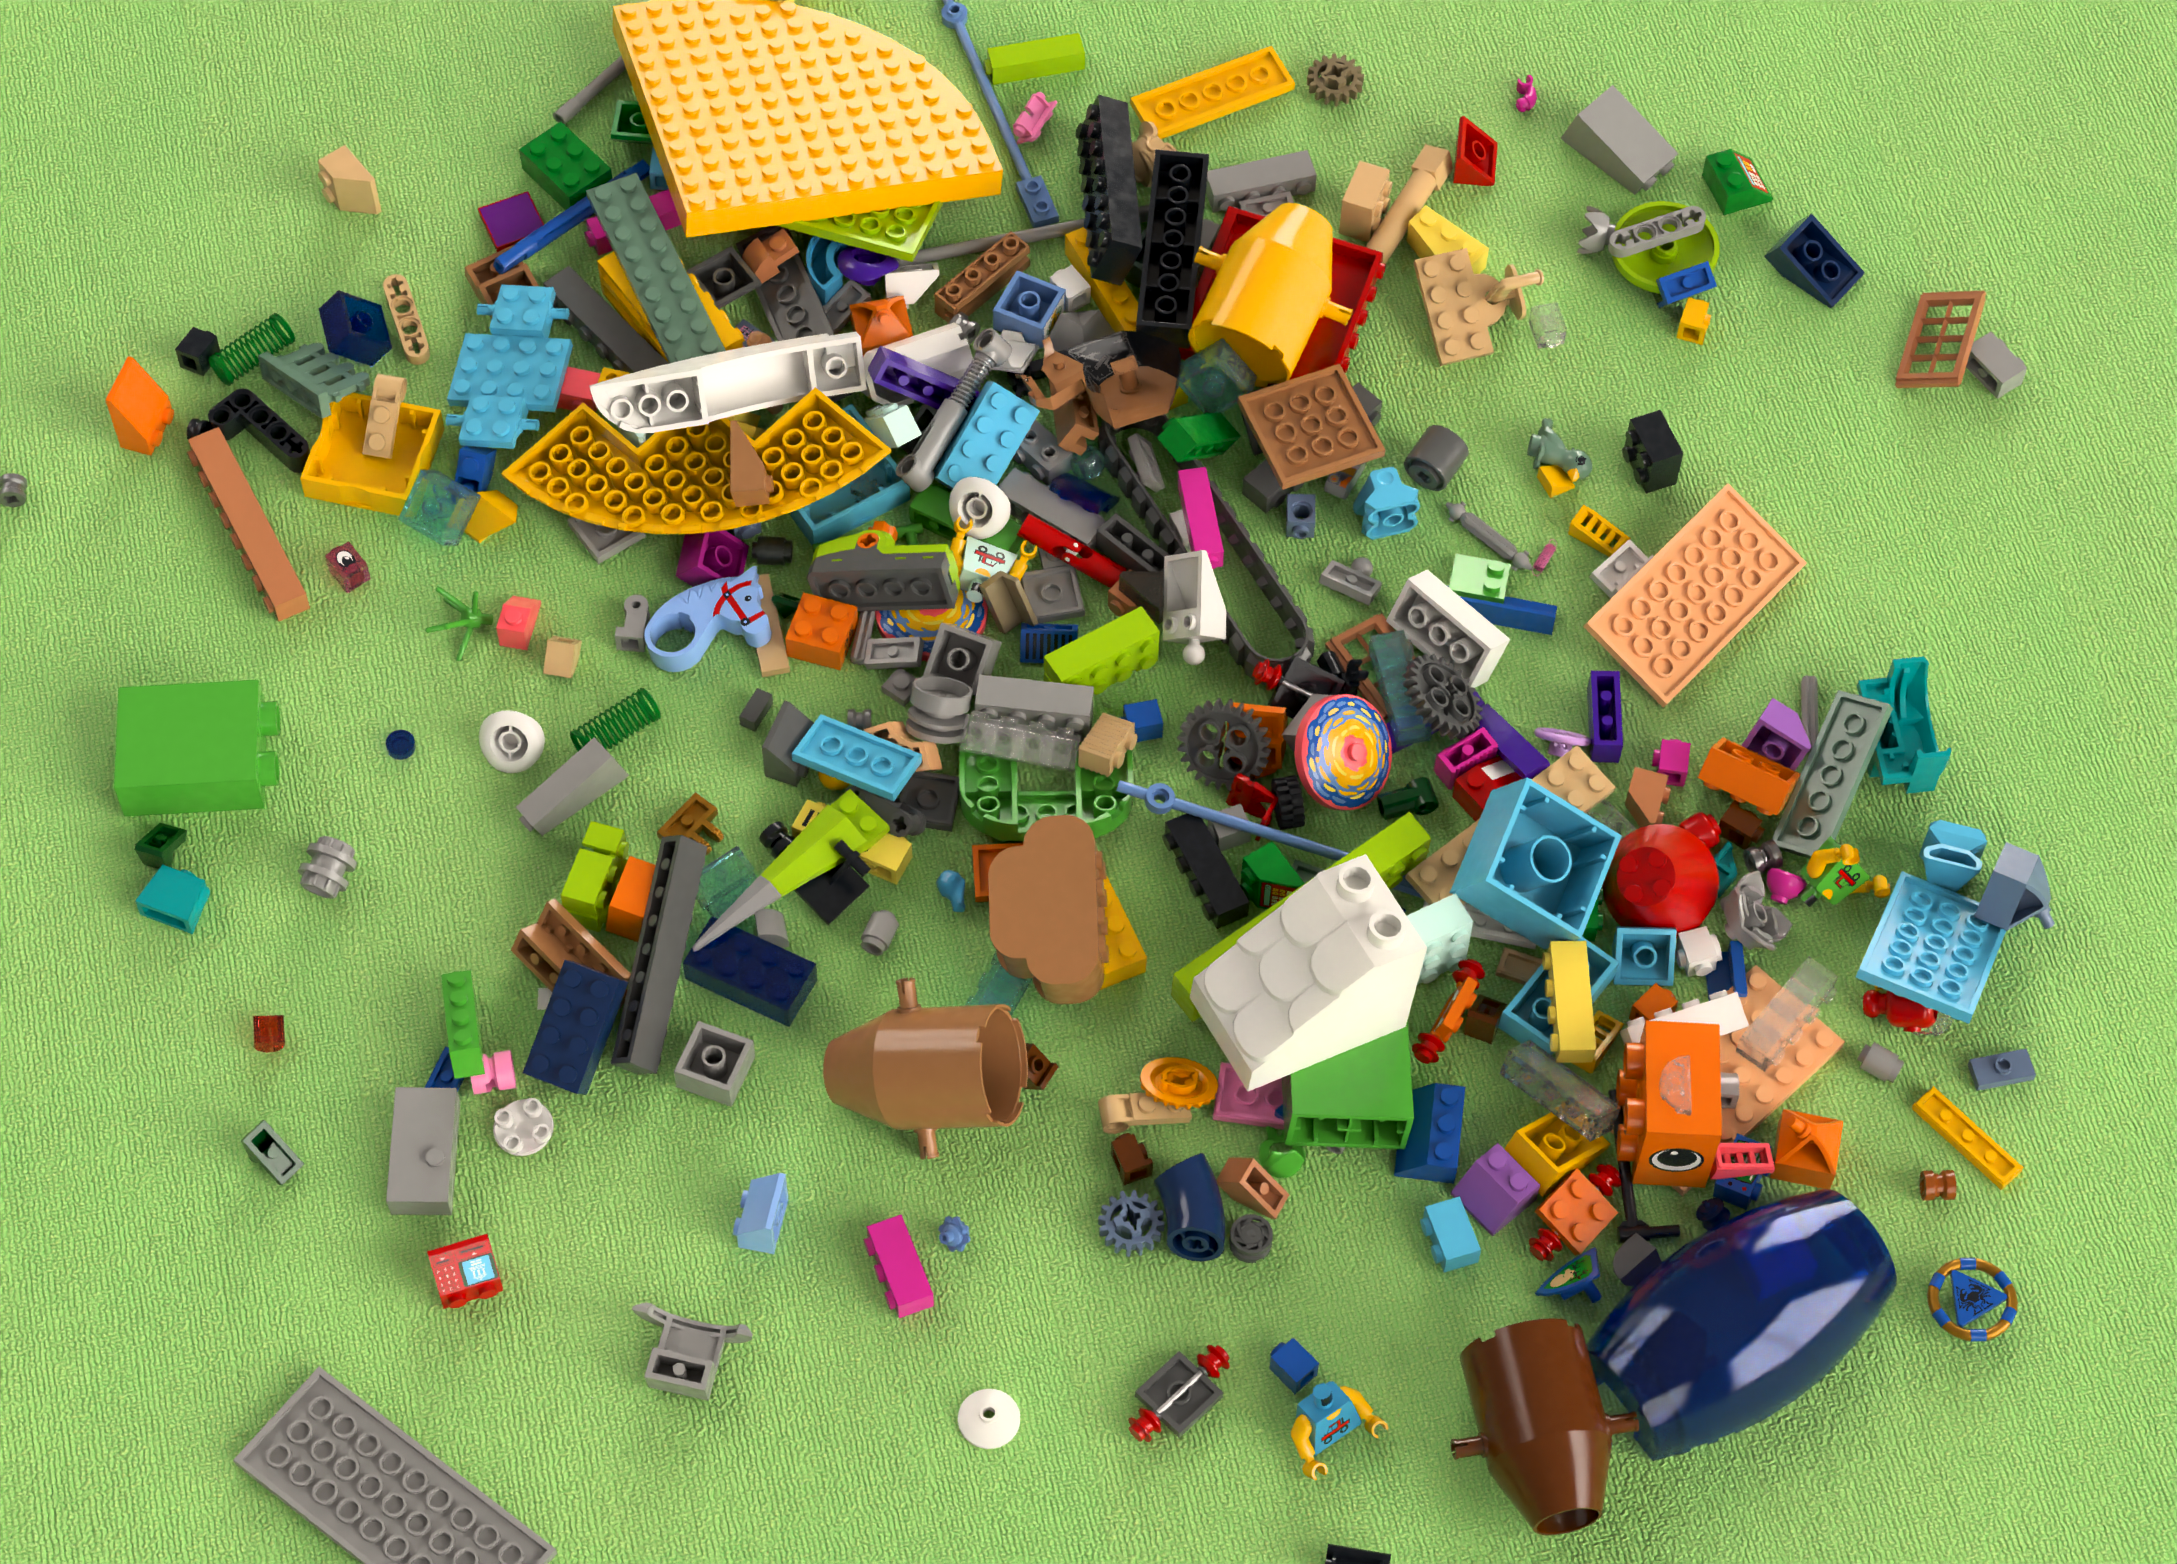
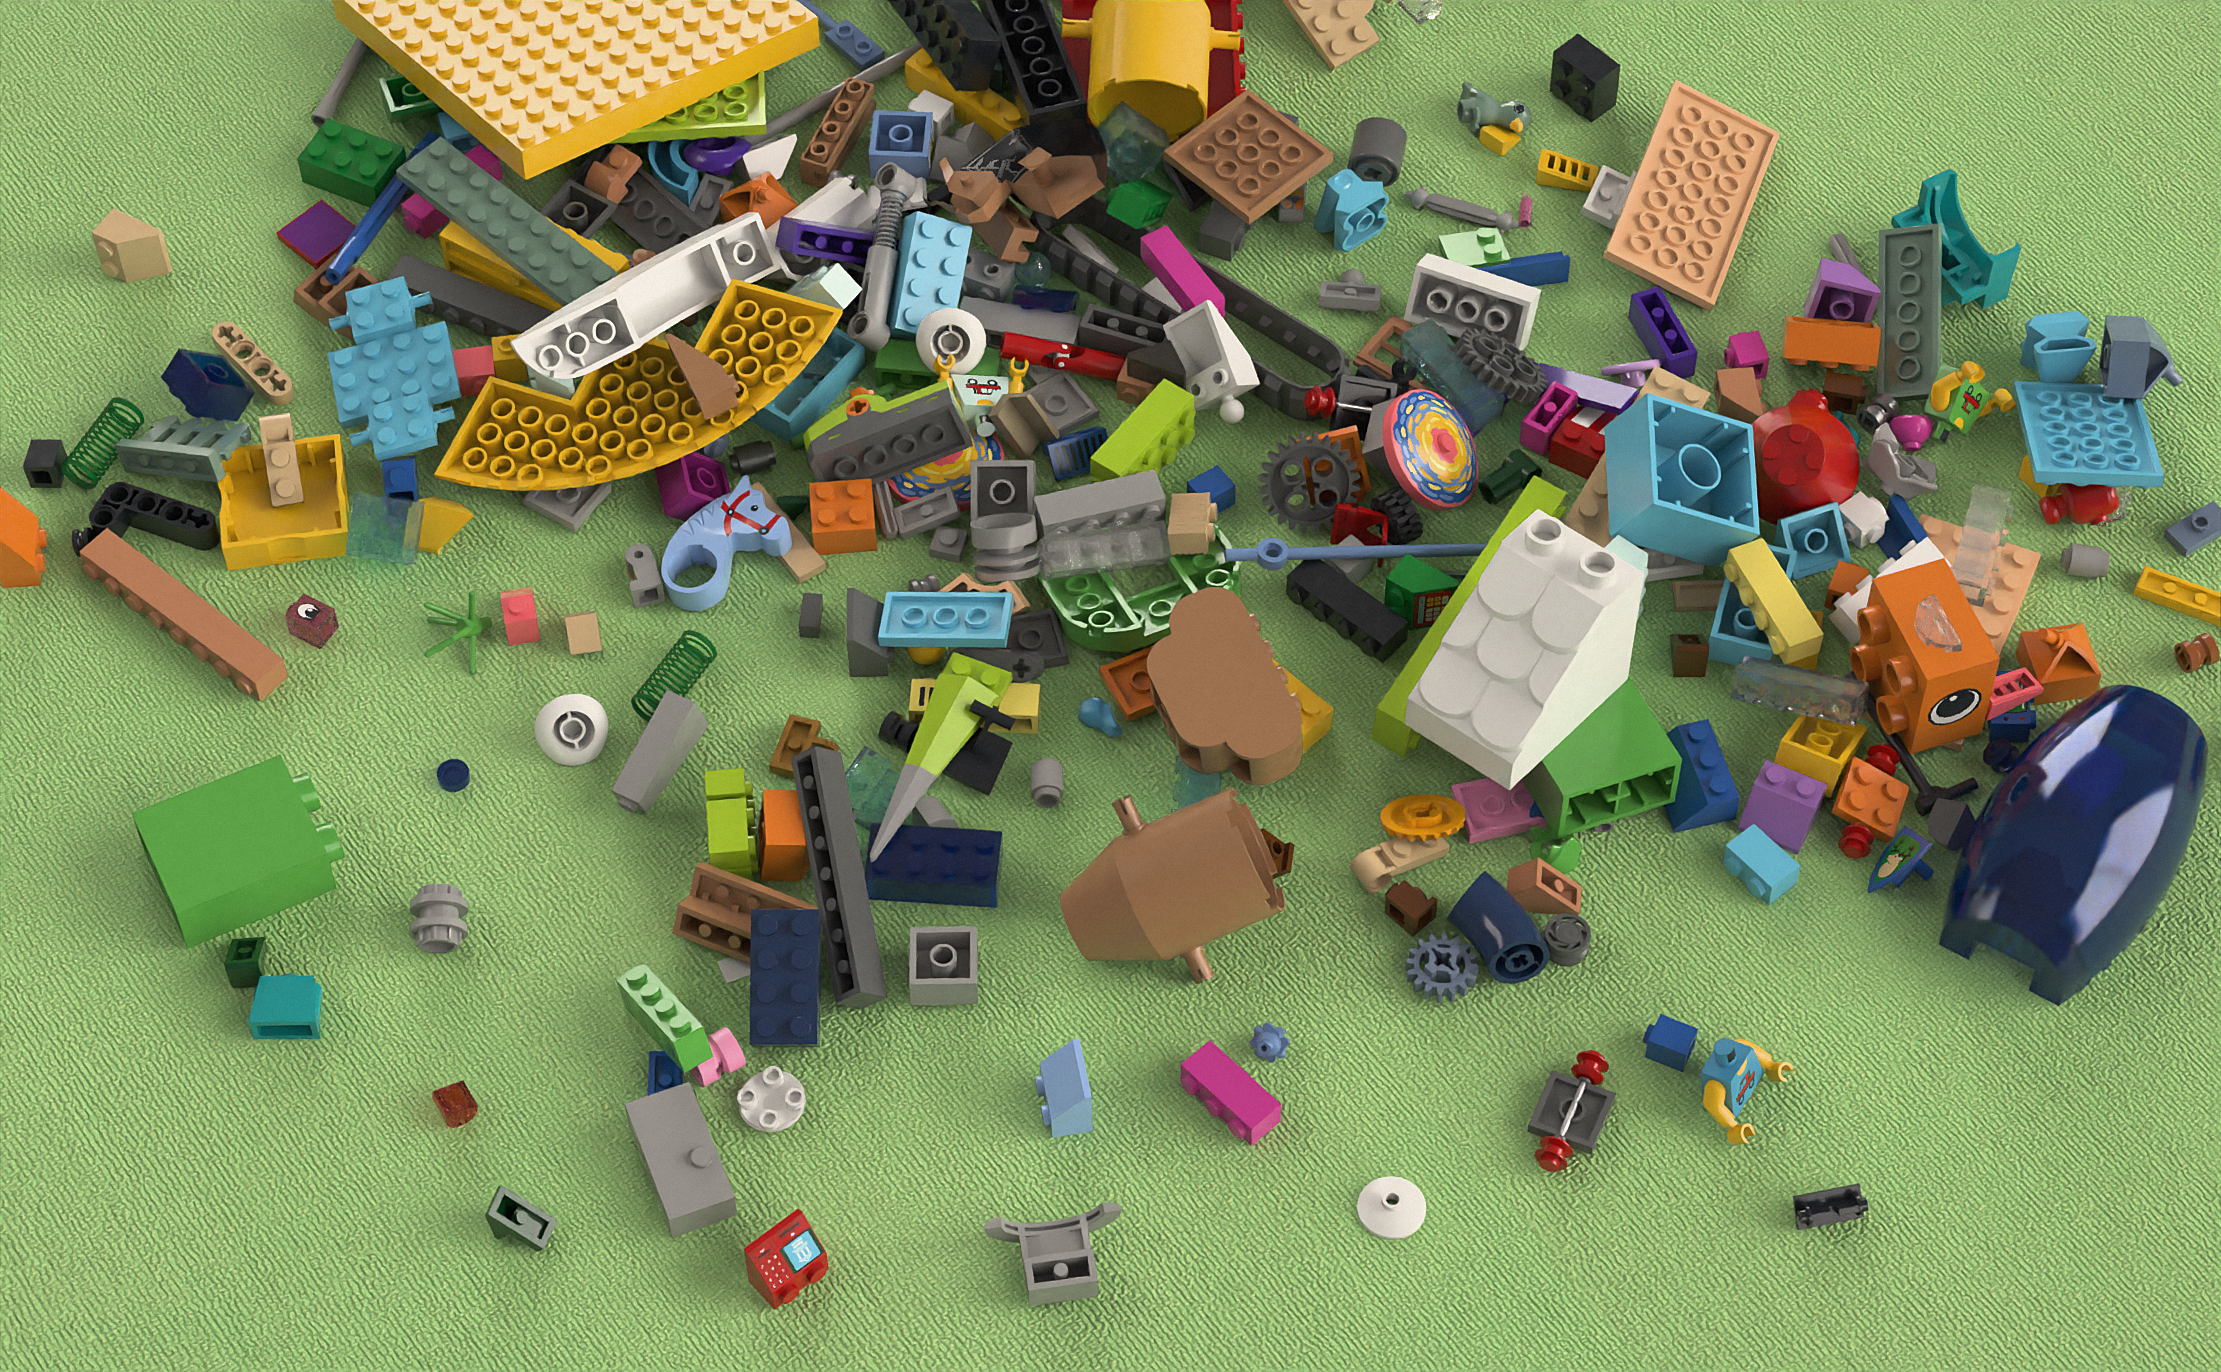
camera: 20 degrees left, 5 degrees down
sand blue brick [1286,494,1315,539] -> none
plate [1411,959,1485,1064] -> none
reddish brown piece [1450,1318,1639,1535] -> none

